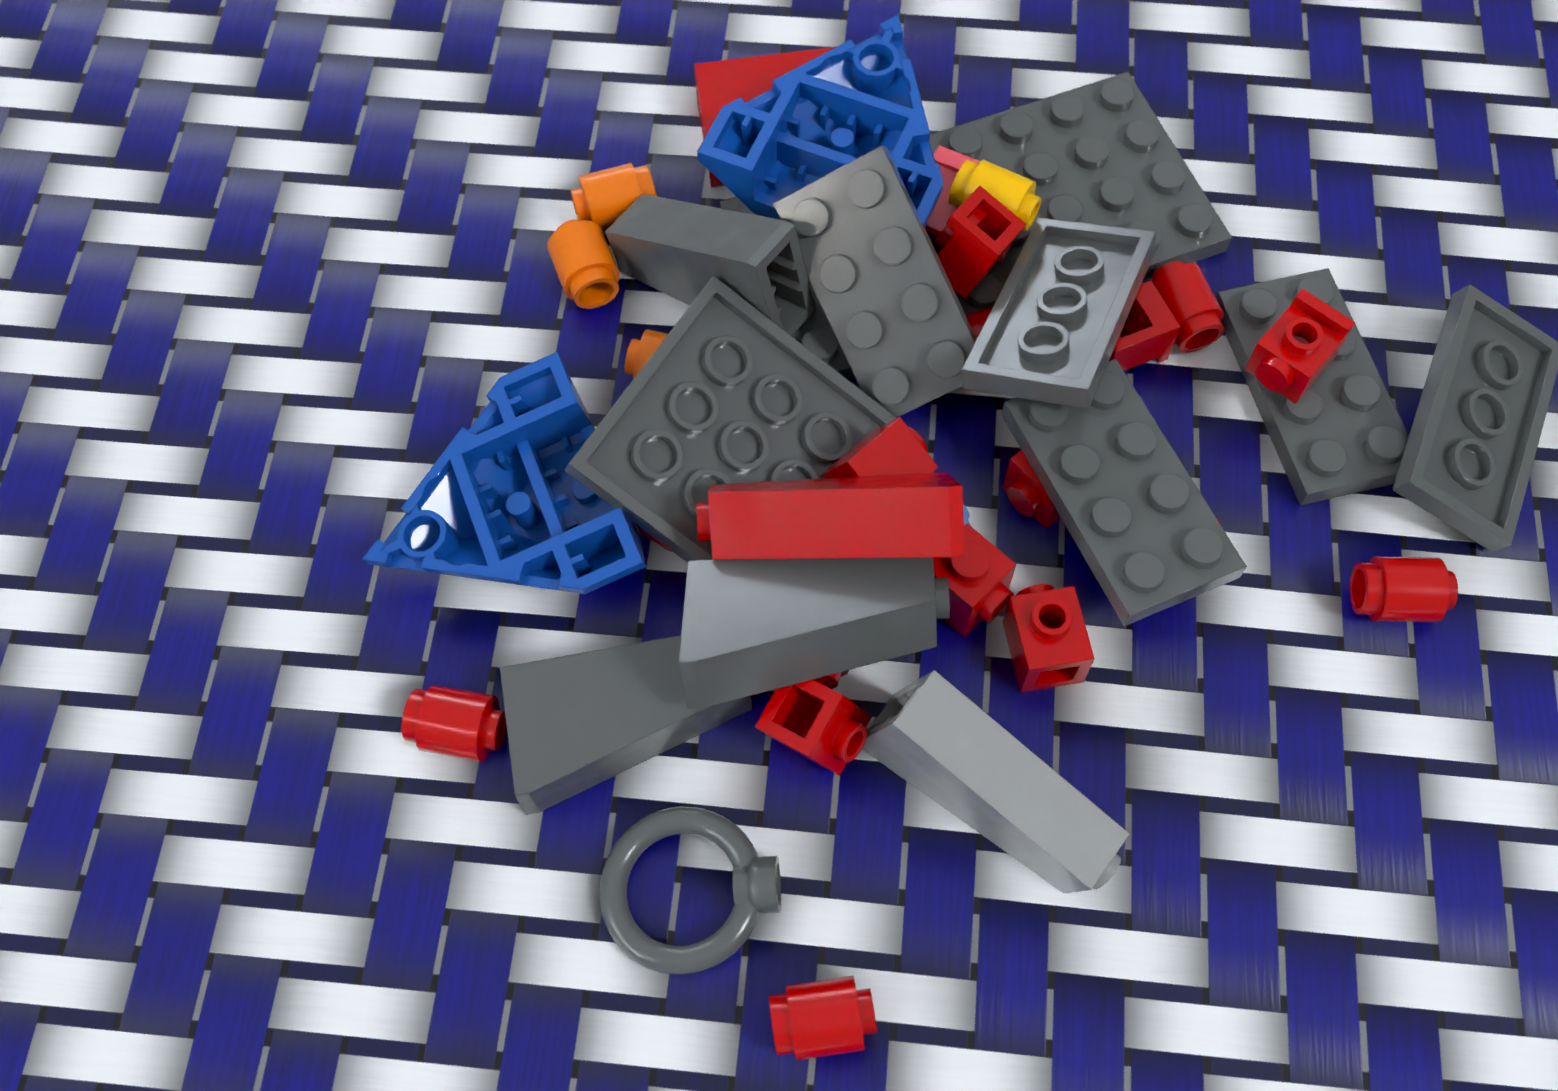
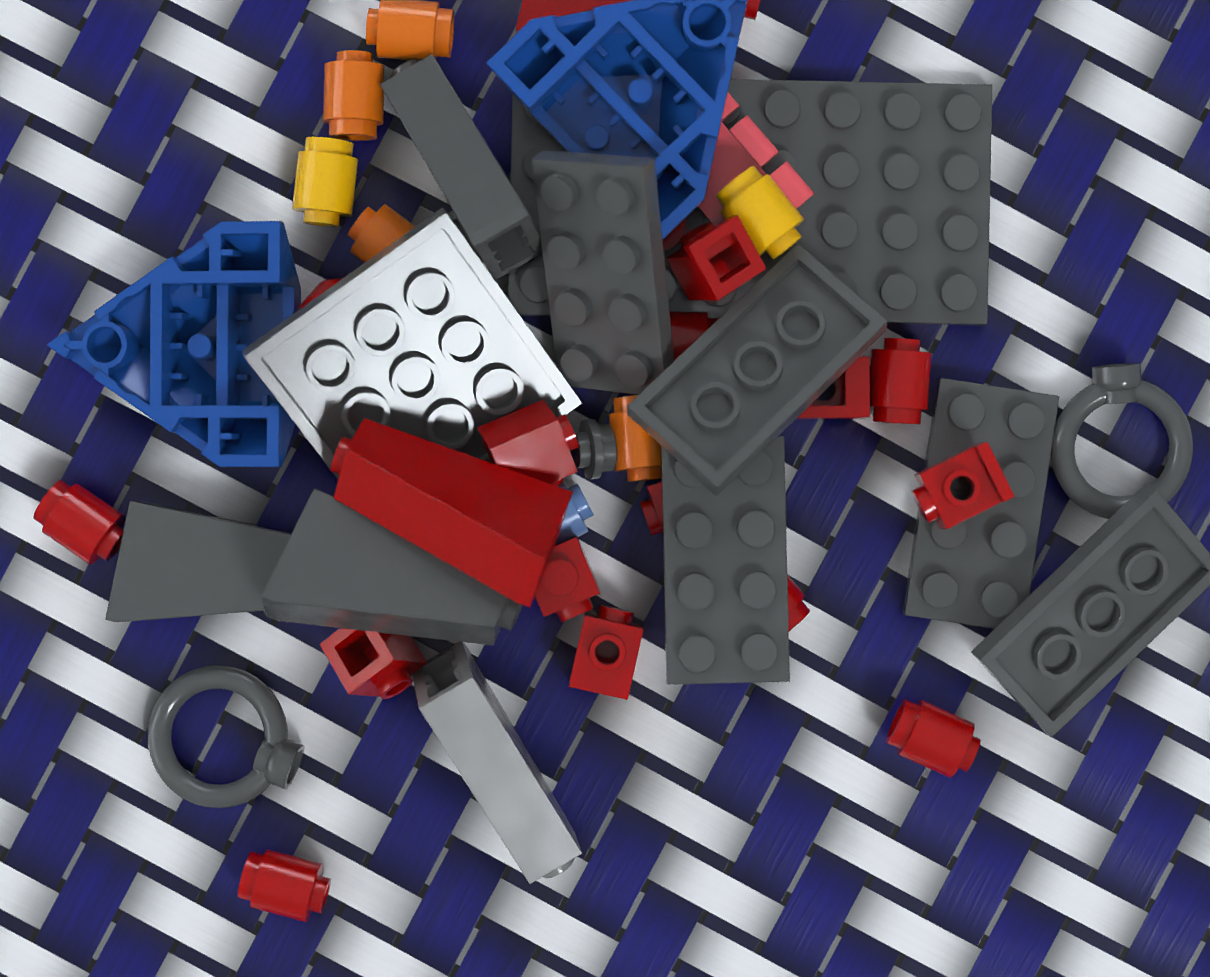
camera: 15 degrees right, 25 degrees up
none -> yellow brick [292,137,358,227]
none -> dark grey plate [570,419,617,479]
none -> orange brick [608,395,662,482]
none -> dark grey piece [1051,363,1193,519]

